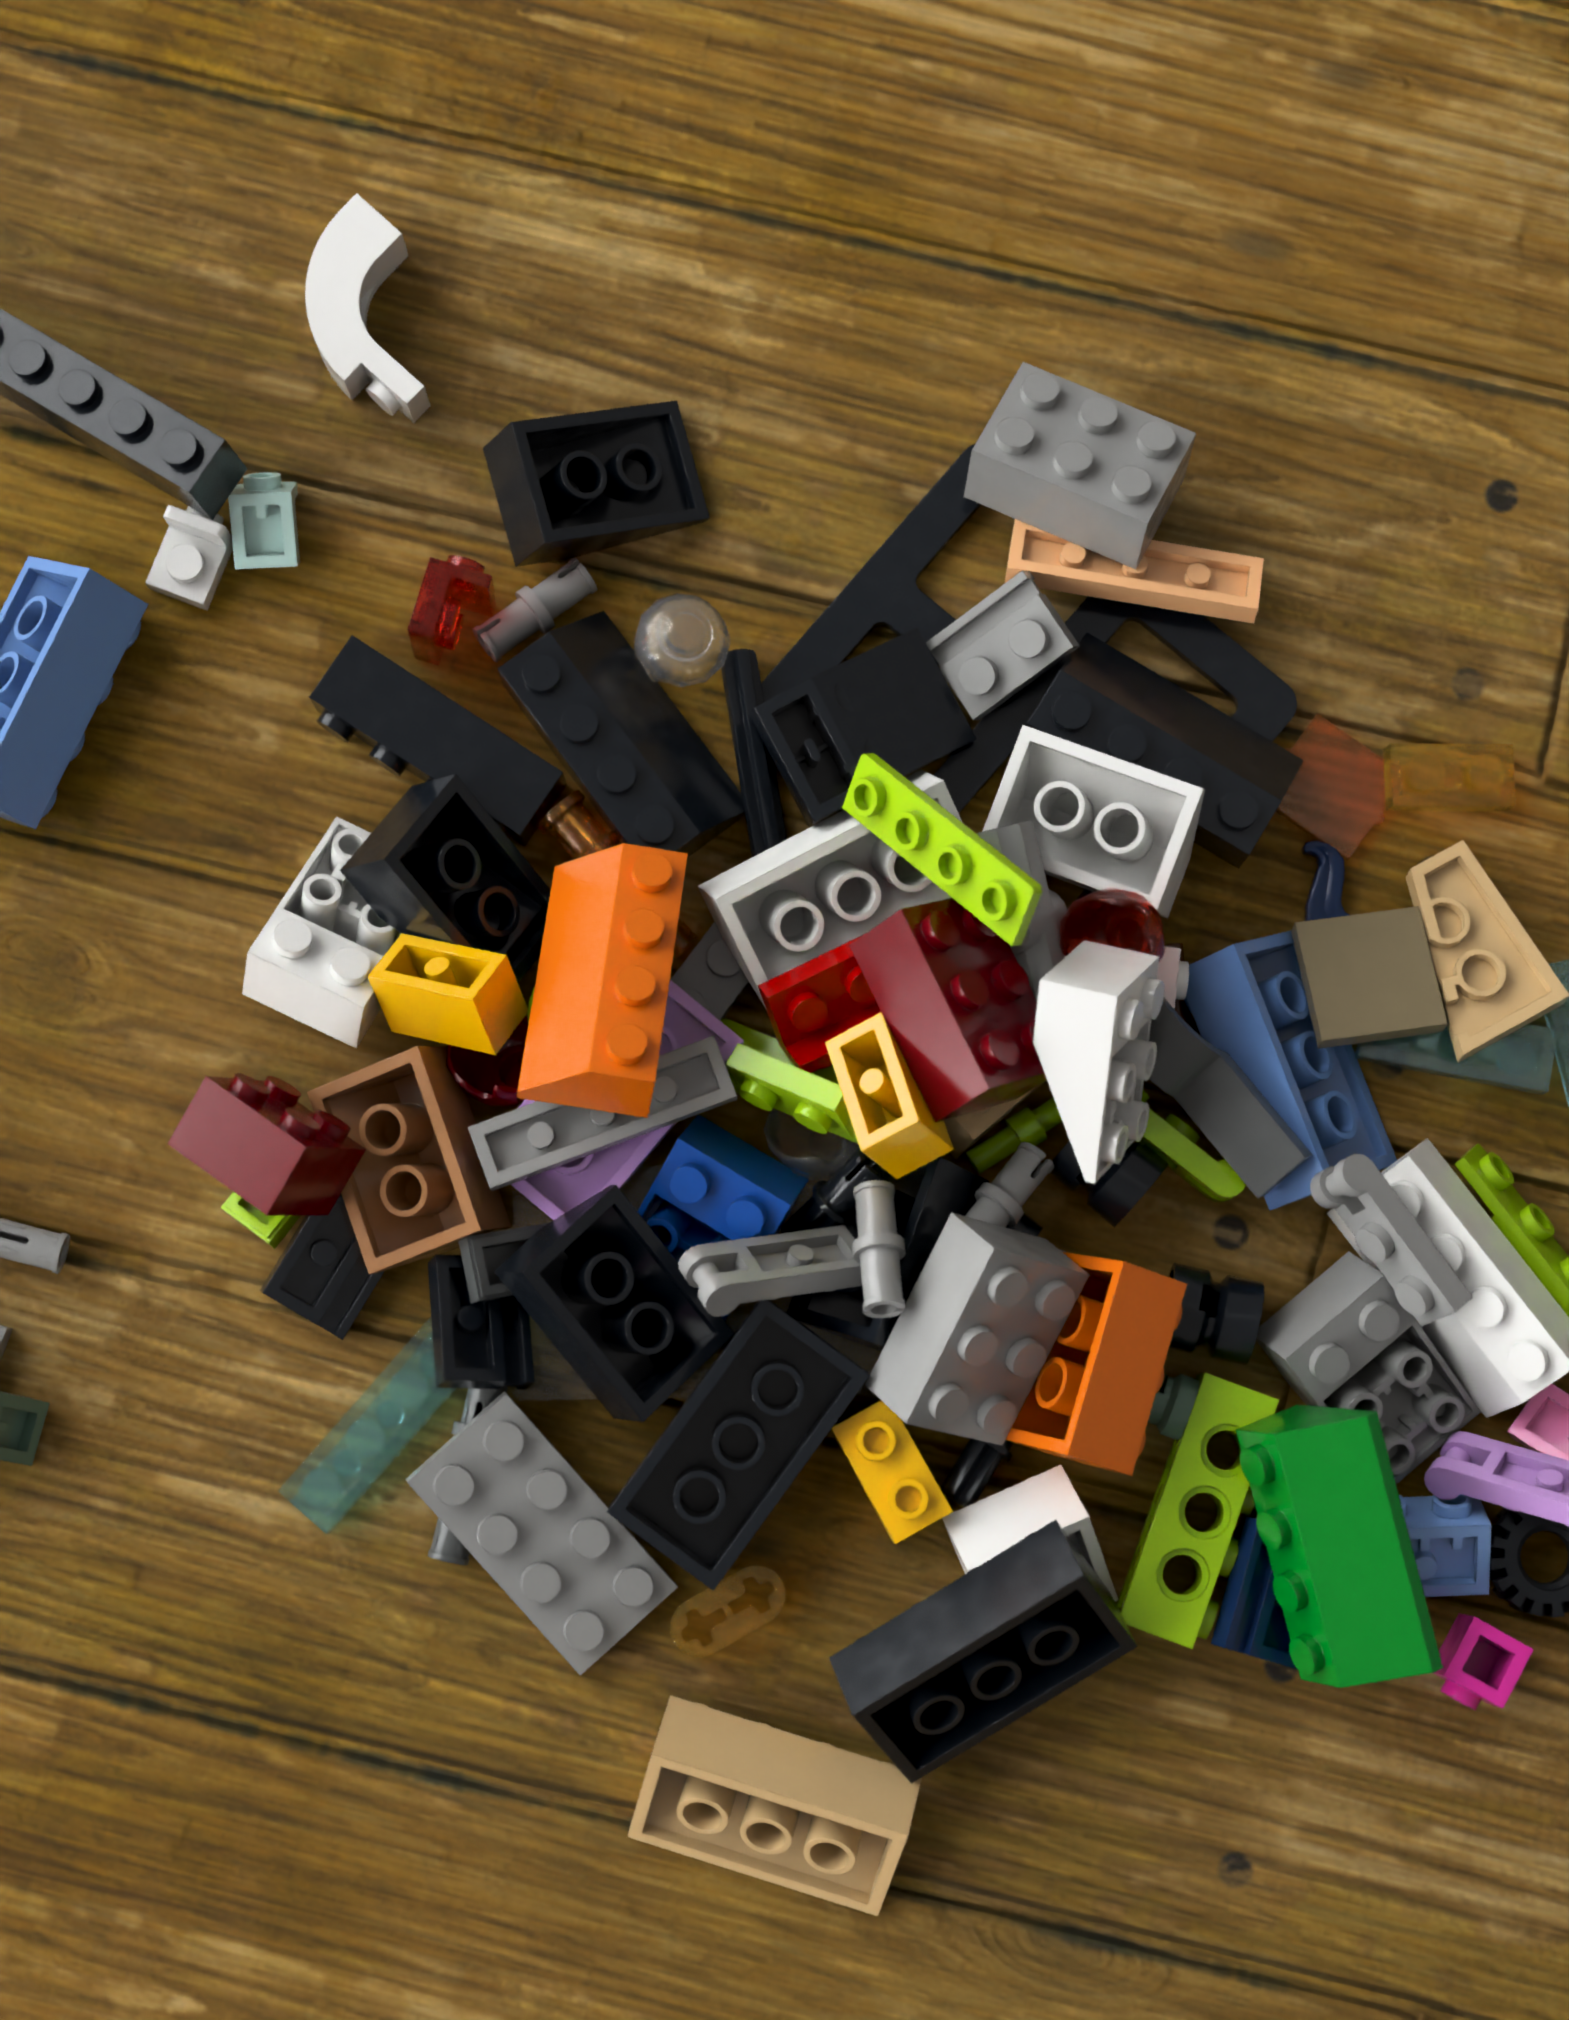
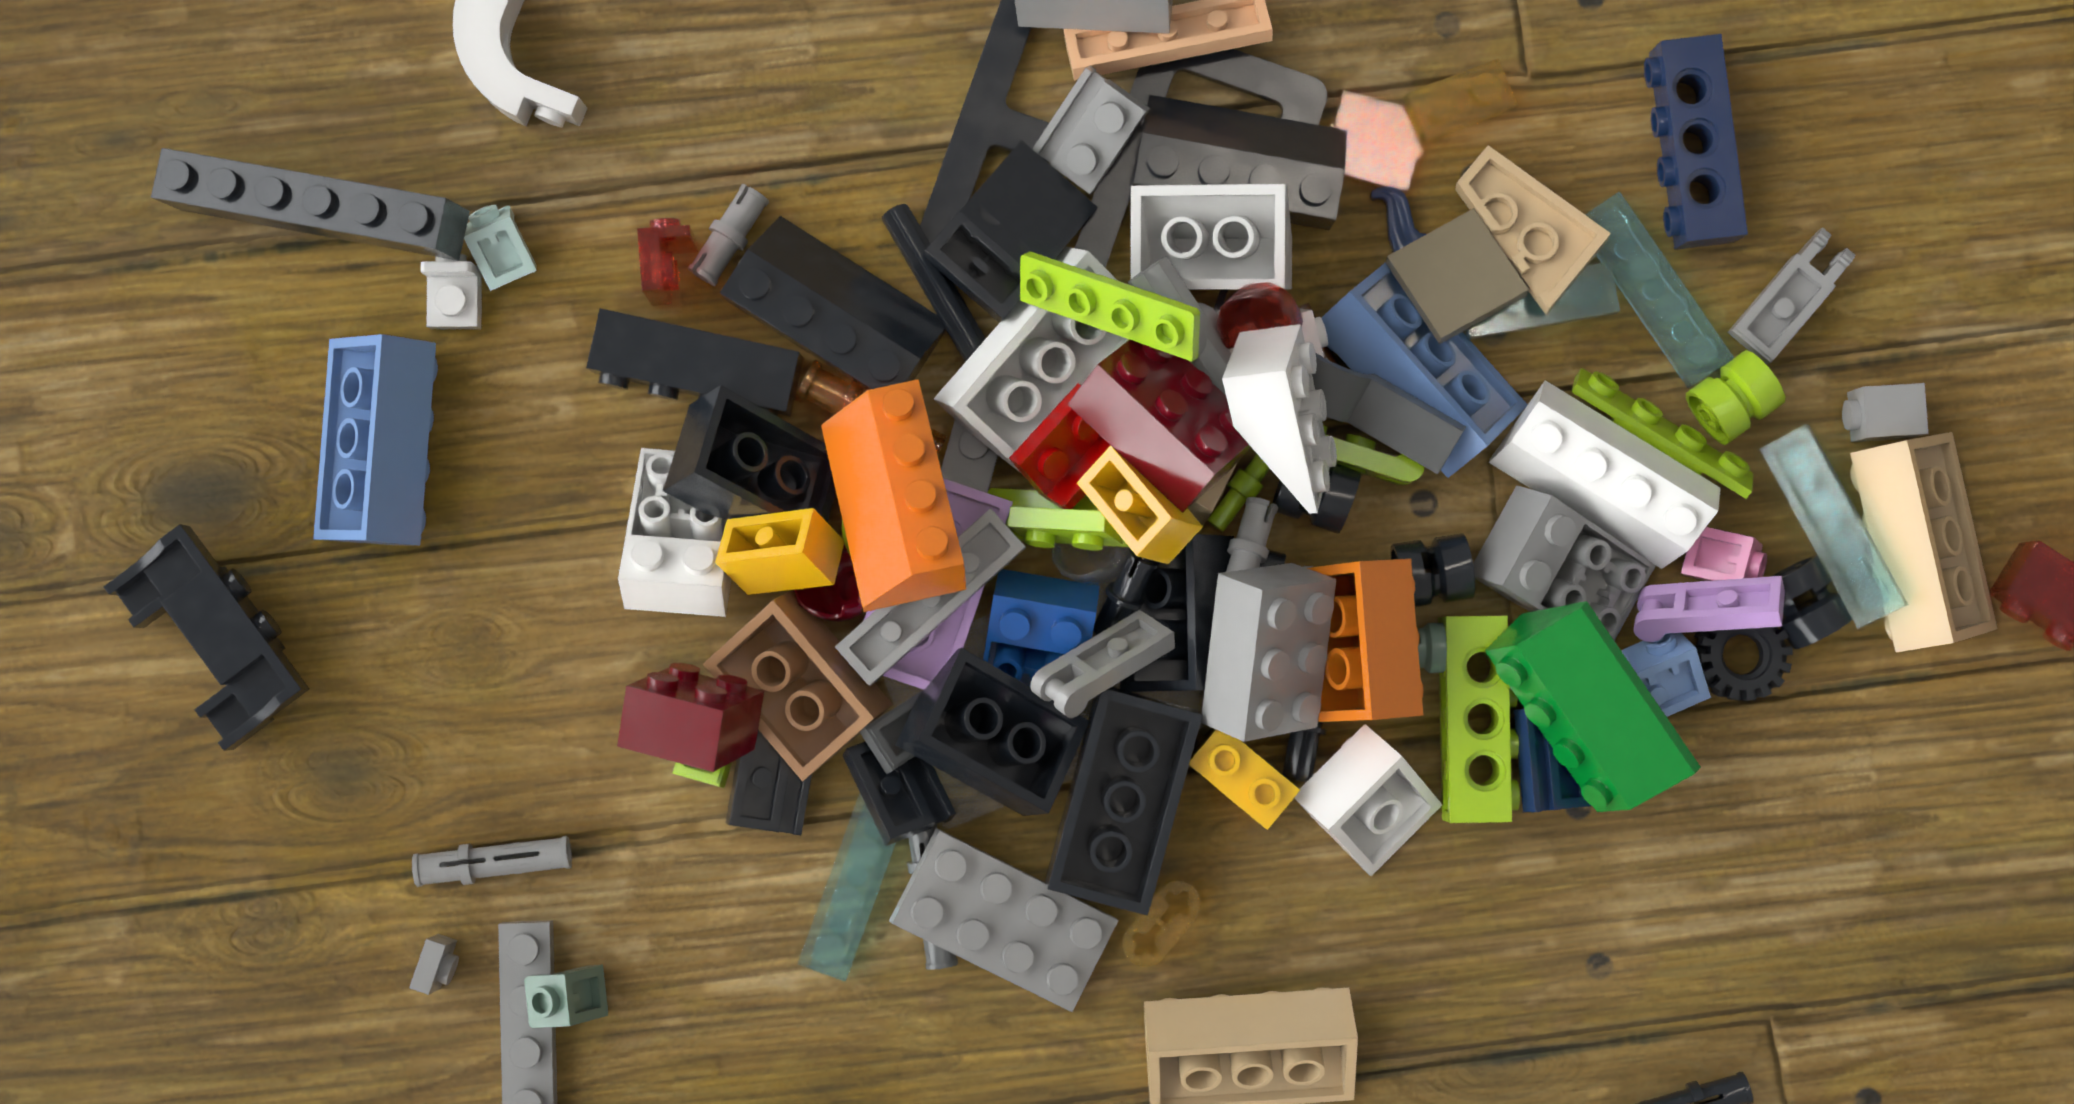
camera: 20 degrees left, 5 degrees up
black slope [483,401,710,567] -> none
clear hair [633,593,730,687] -> none
black brick [829,1519,1138,1784] -> none
light grey pin [852,1180,906,1318] -> none
light grey plate [1310,1154,1473,1327] -> none
dark pink brick [1433,1613,1534,1711] -> none

